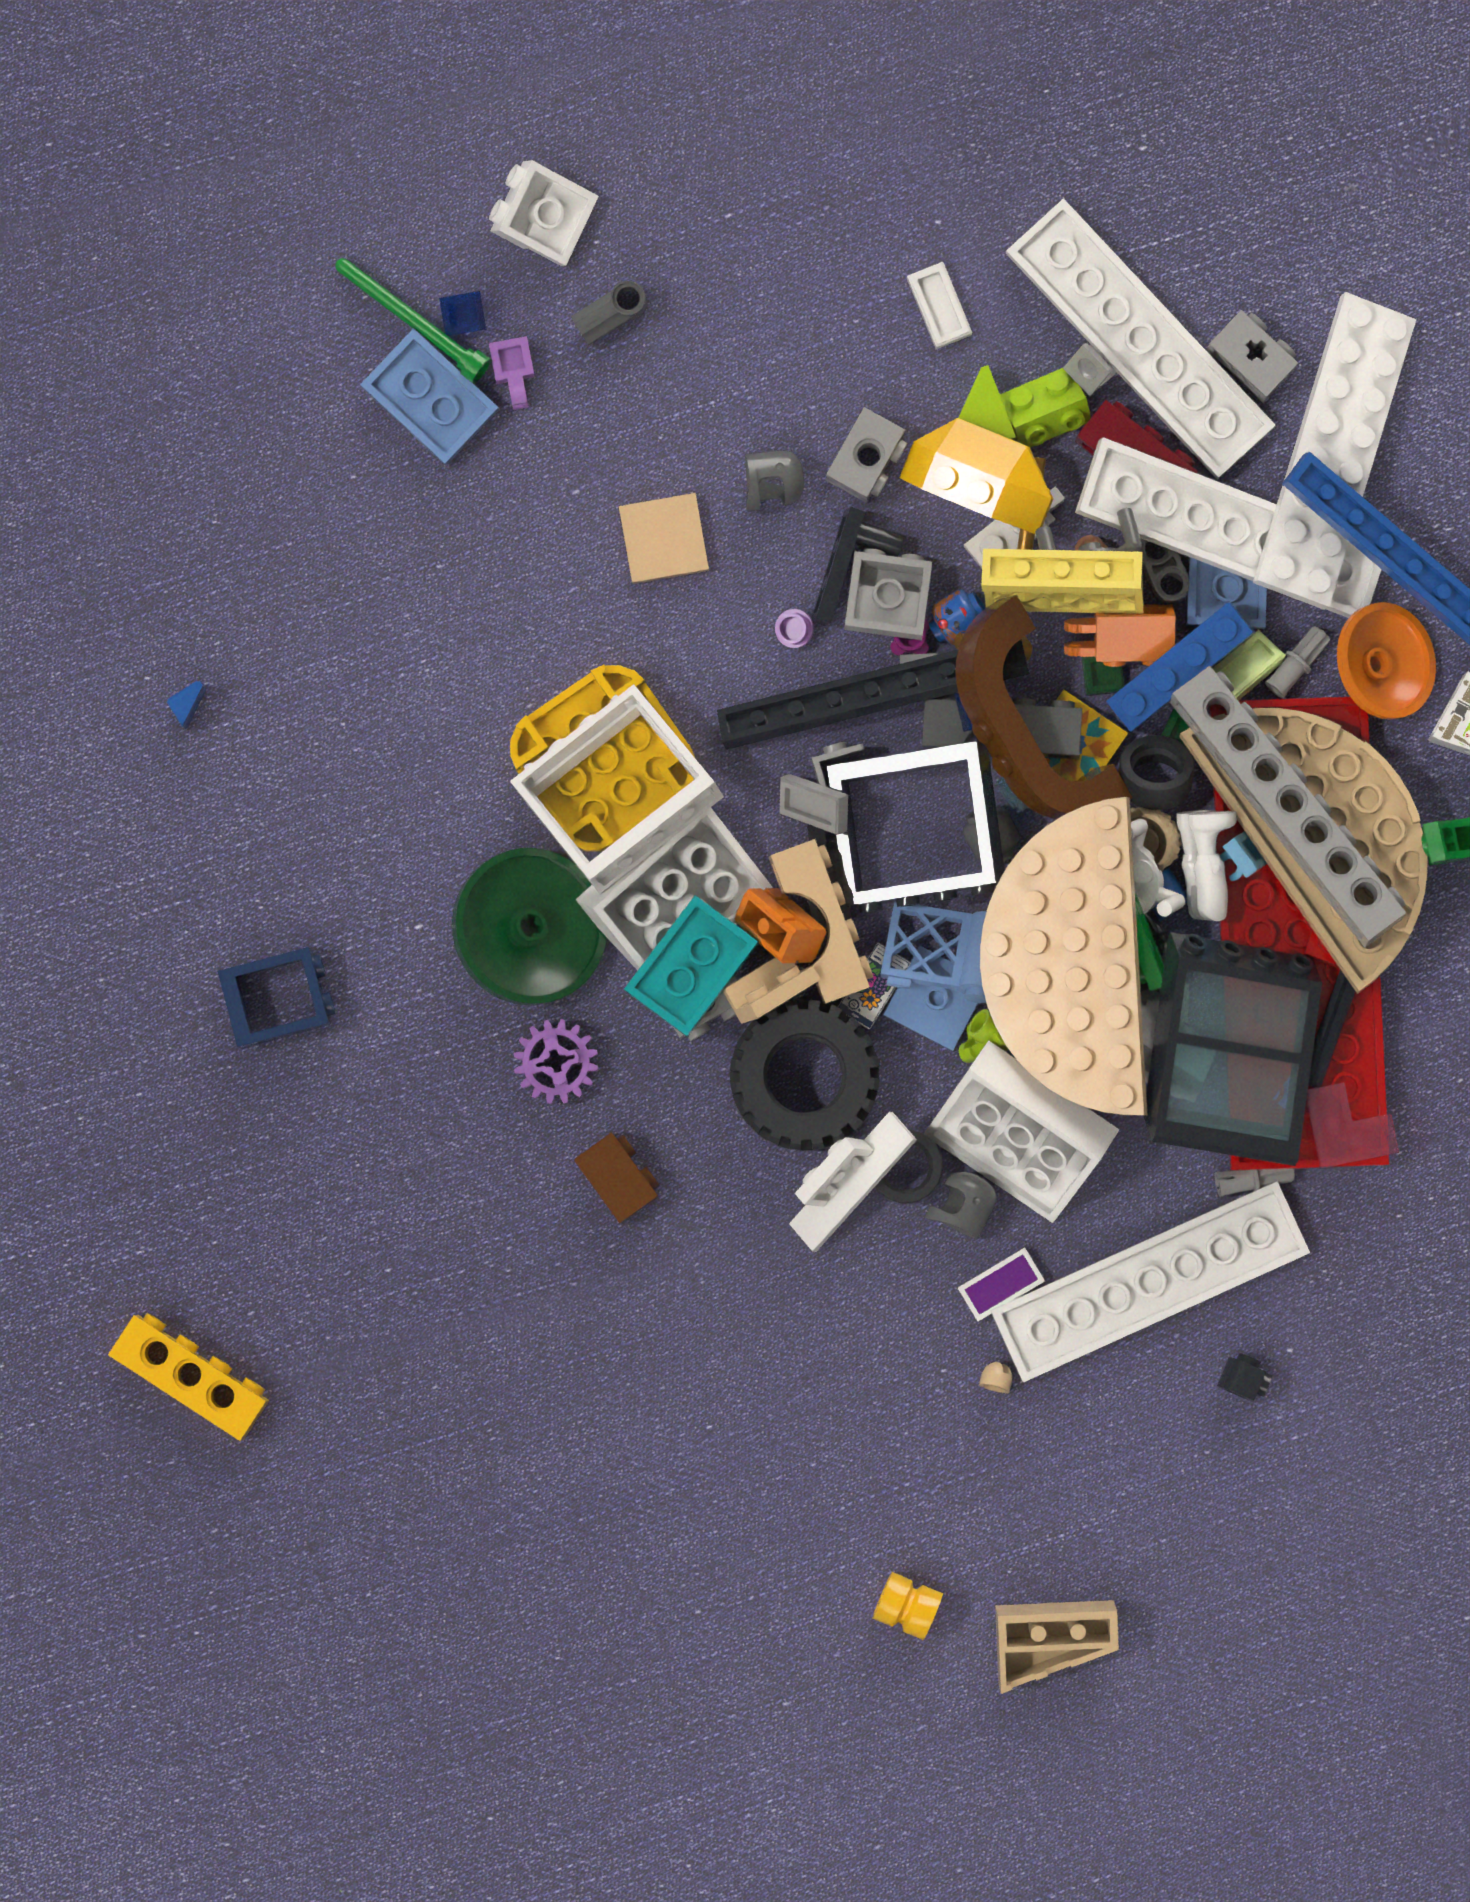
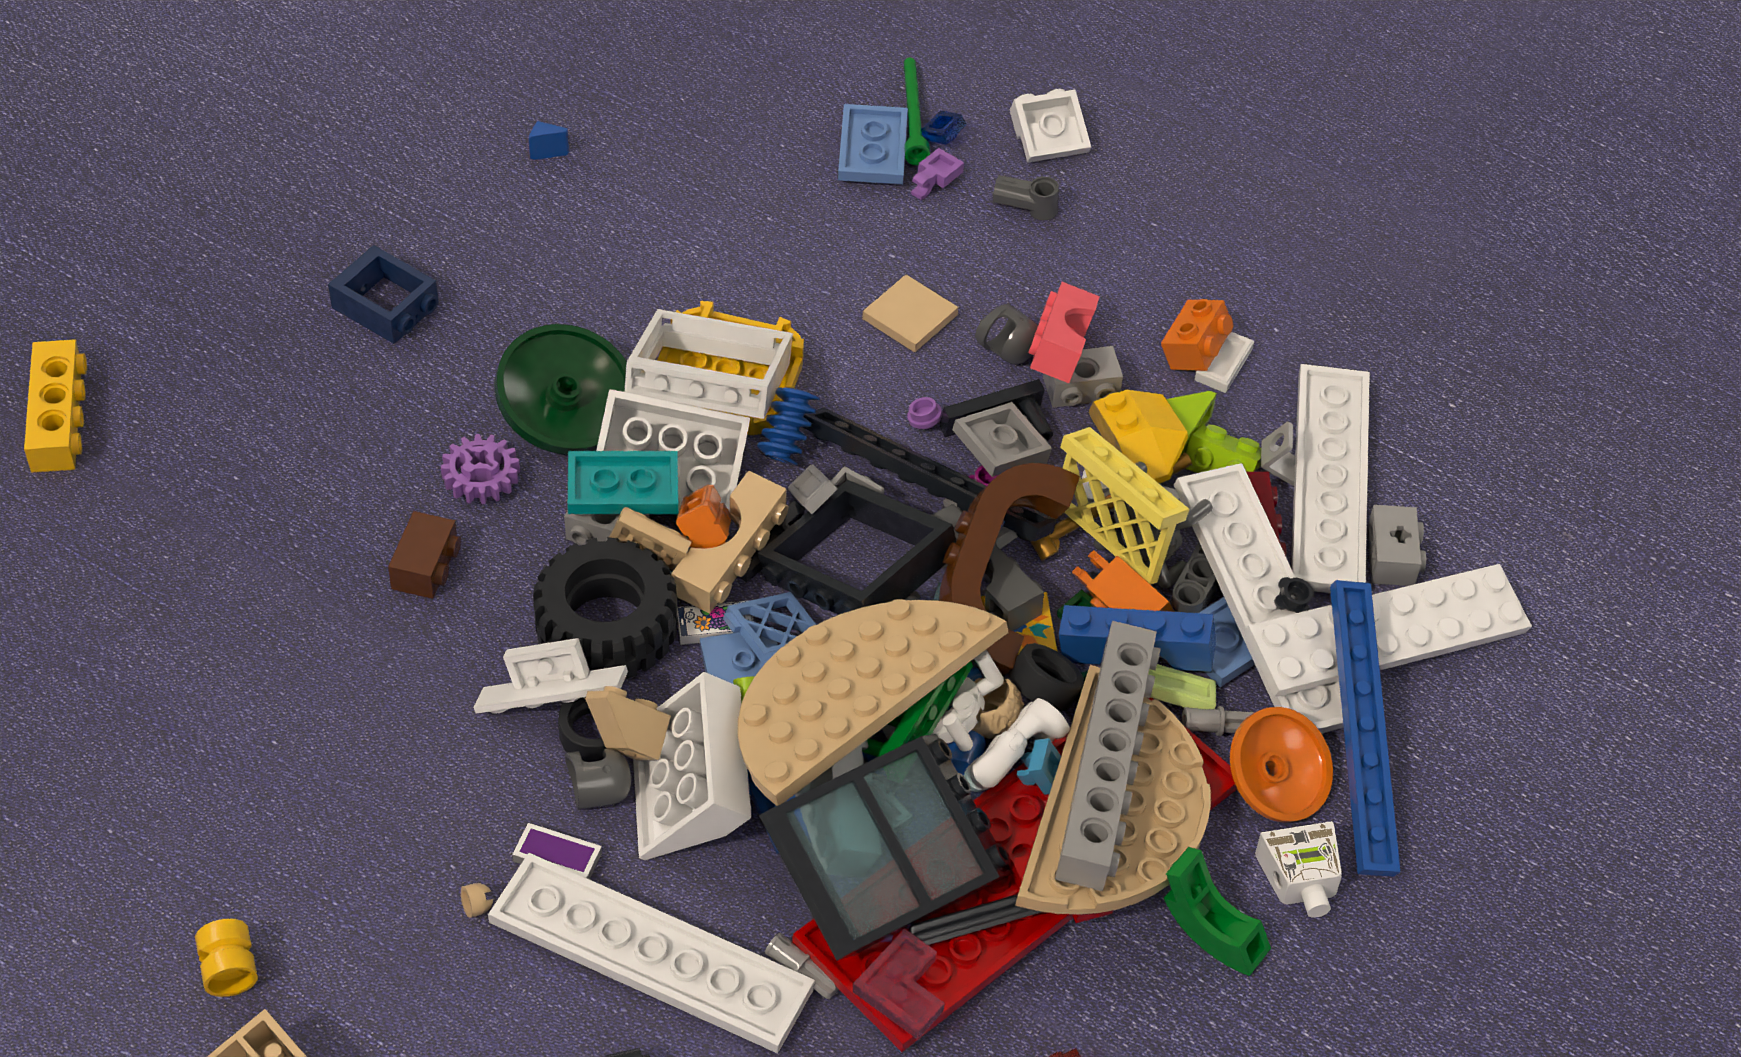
camera: 45 degrees right, 35 degrees down
none -> tan slope [585,686,671,760]
none -> blue piece [757,388,820,466]
none -> coral arch [1028,282,1100,383]
none -> orange brick [1161,299,1233,371]
none -> black plate [1274,577,1314,613]

